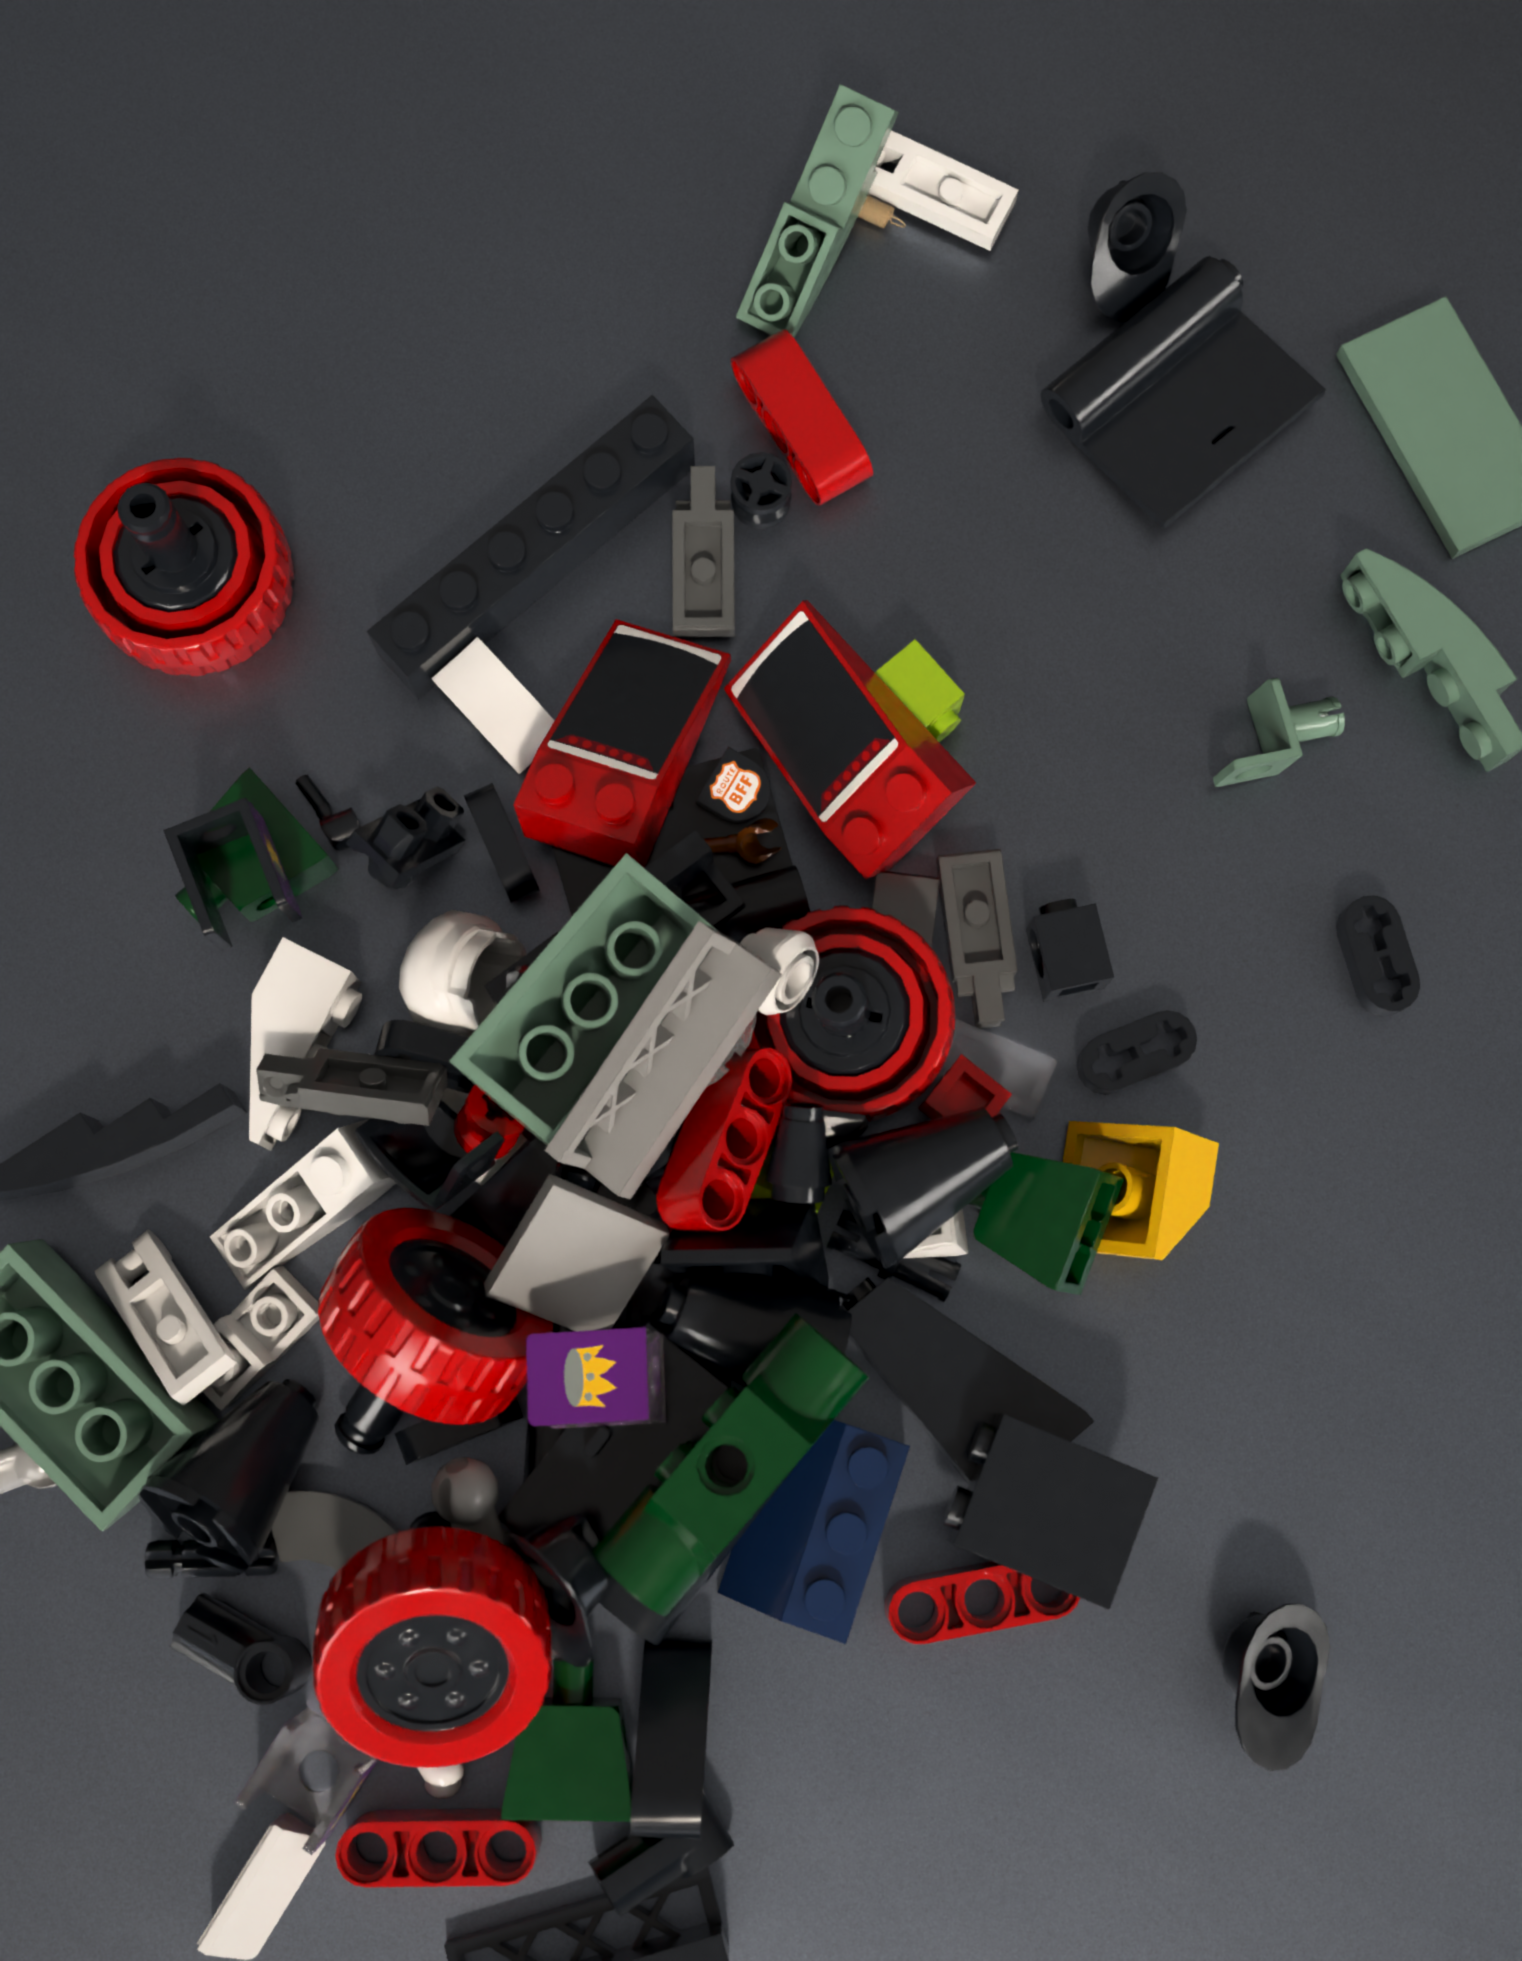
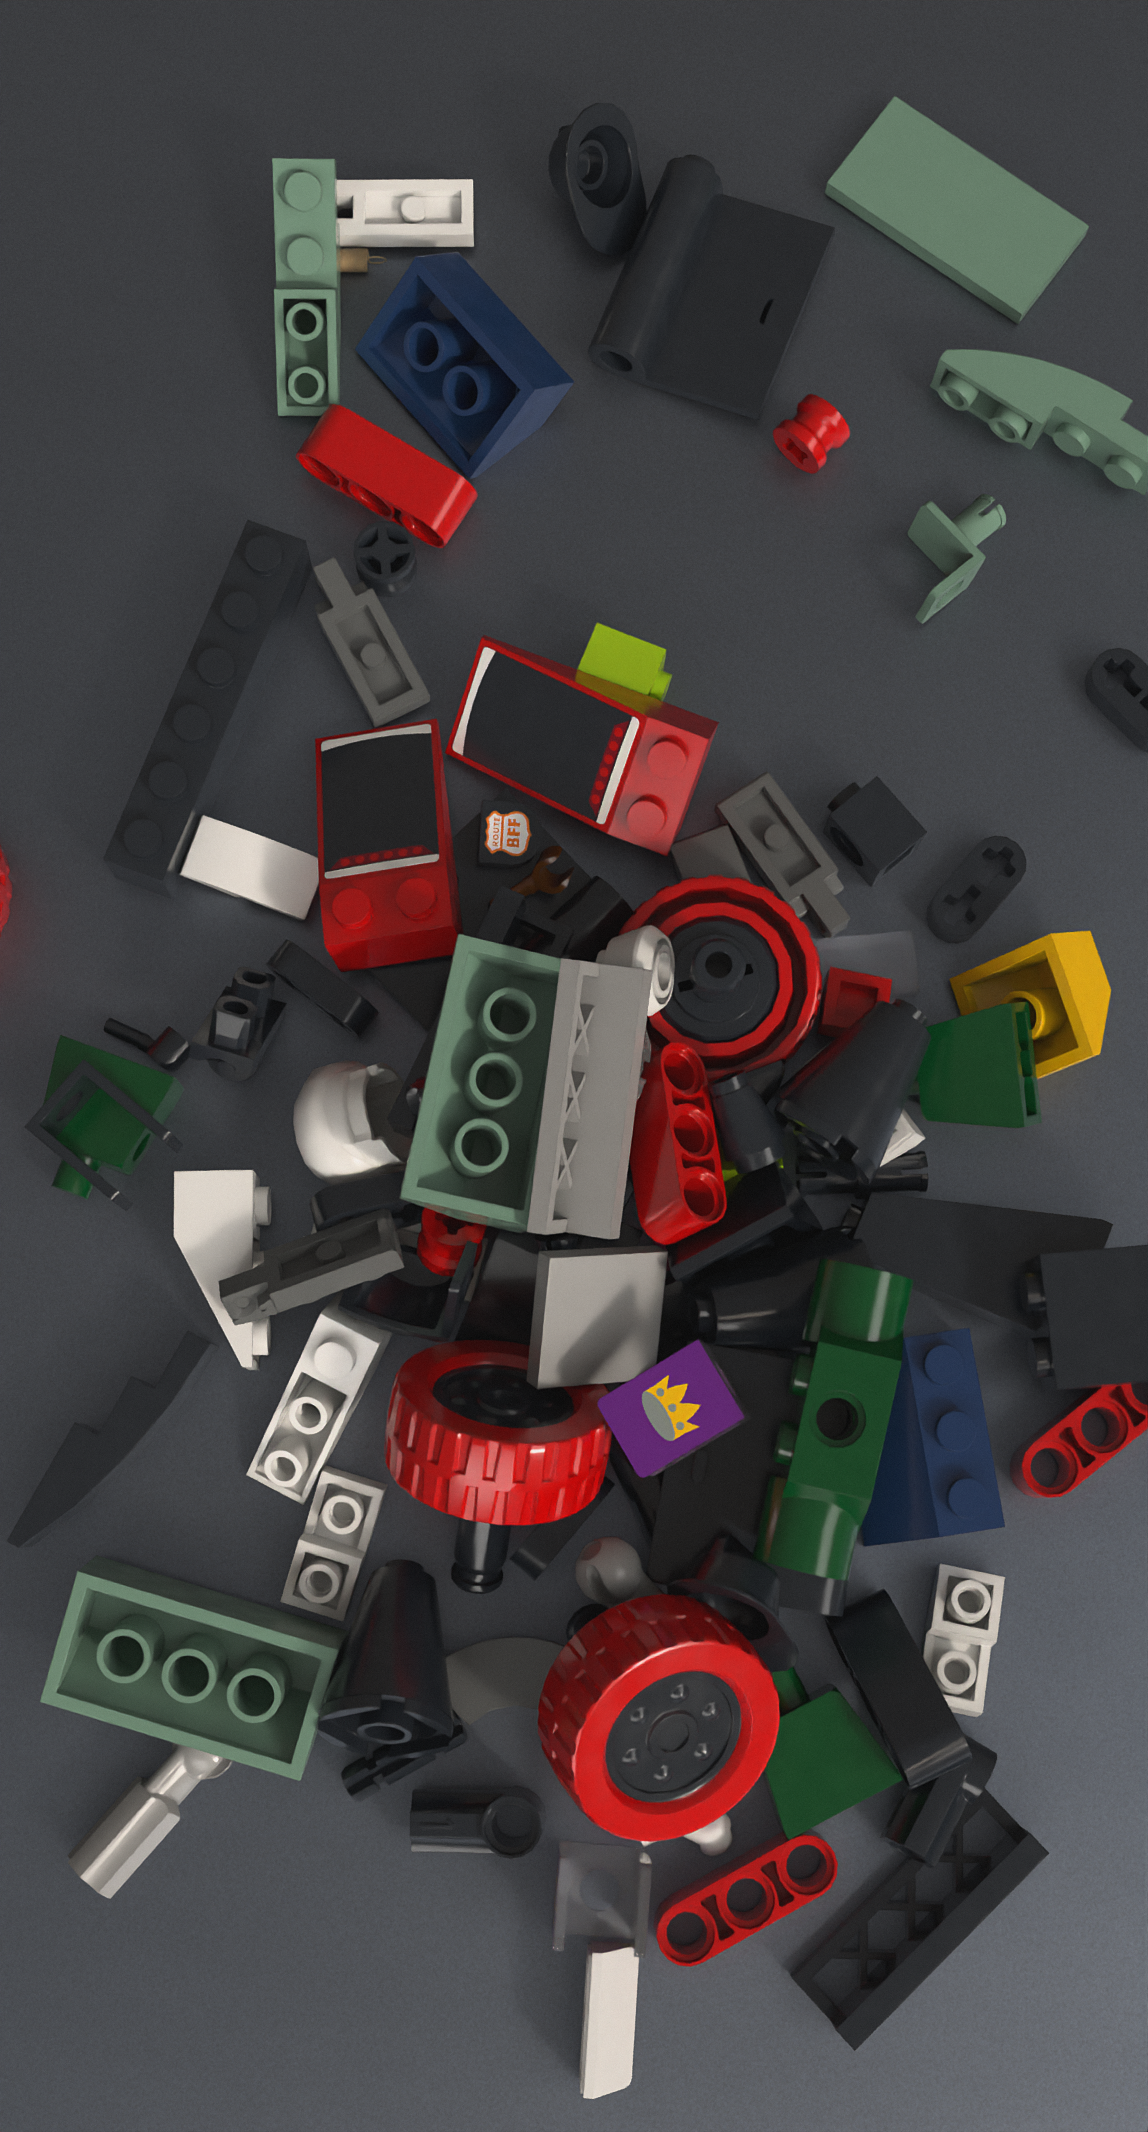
camera: 30 degrees left, 0 degrees up
white plate [95,1229,237,1406] -> none
none -> dark blue slope [355,252,574,479]
none -> red wheel [772,394,850,474]
none -> white slope [920,1564,1005,1717]

